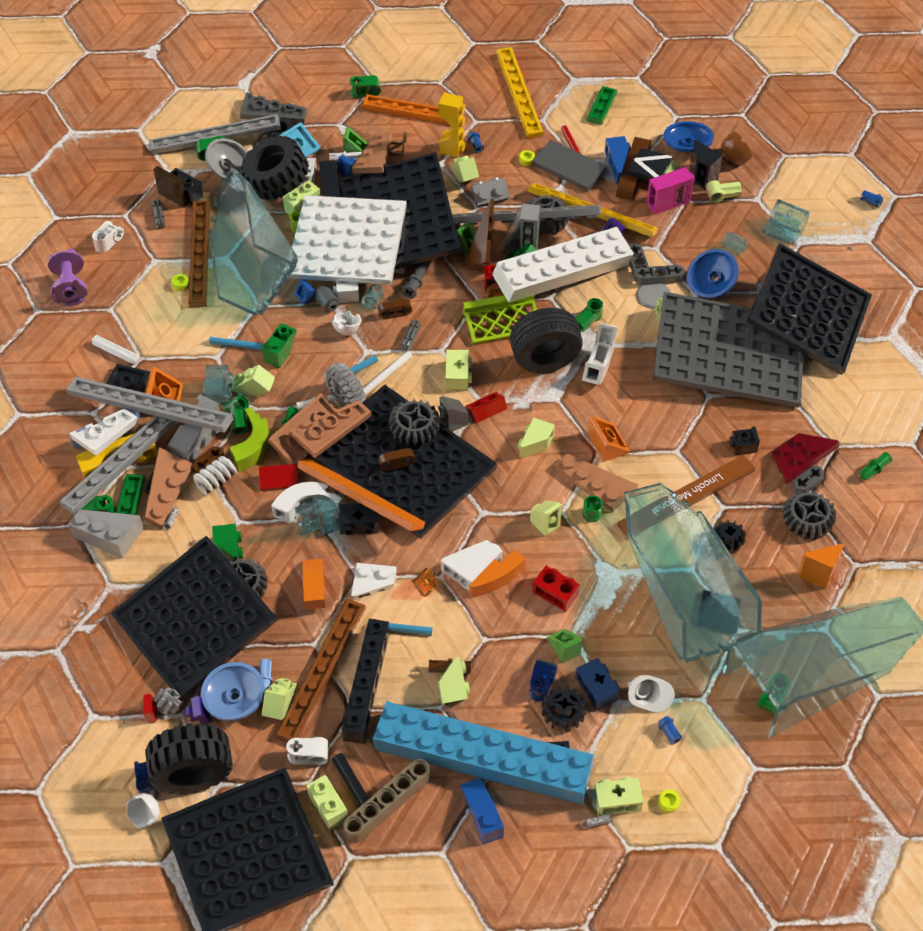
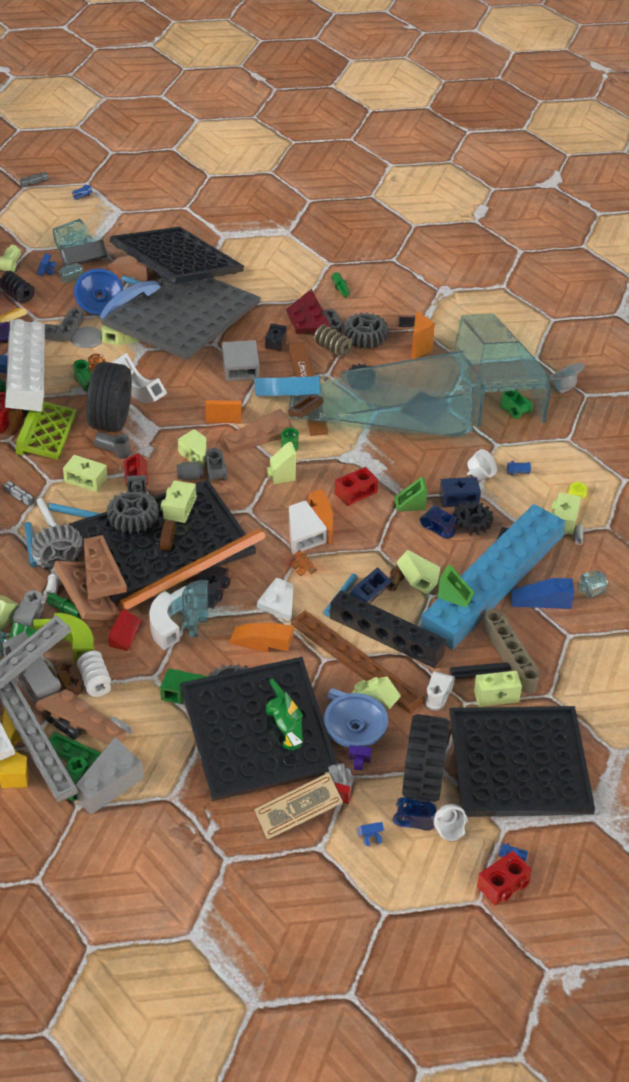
camera: 70 degrees left, 10 degrees down
none -> black piece [0,271,35,303]
none -> light grey piece [13,590,44,629]
none -> dark grey axle [20,172,49,187]
none -> blue tile [37,253,56,276]
none -> dark azure bar [49,503,101,518]
none -> dark grey beam [59,240,108,268]
none -> clear orange wheel [88,354,105,372]
none -> dark grey piece [94,432,131,458]
none -> medium blue slope [100,281,161,321]
none -> yellowish green brick [160,480,196,523]
none -> dark grey brick [177,461,203,481]
none -> dark grey piece [206,448,227,482]
none -> light grey brick [222,340,260,381]
none -> dark azure slope [254,376,321,396]
none -> sticker [254,773,343,840]
none -> green animal [266,678,303,750]
none -> reddish brown tile [288,395,324,418]
none -> dark tan piece [314,324,352,357]
none -> dark blue brick [349,567,392,603]
none -> blue tile [357,822,384,846]
none -> black slope [398,315,415,327]
none -> bright green slope [438,565,475,607]
none -> red brick [477,851,532,905]
none -> blue pin [498,842,528,862]
none -> light grey piece [548,363,585,393]
none -> clear light blue head [578,570,609,598]

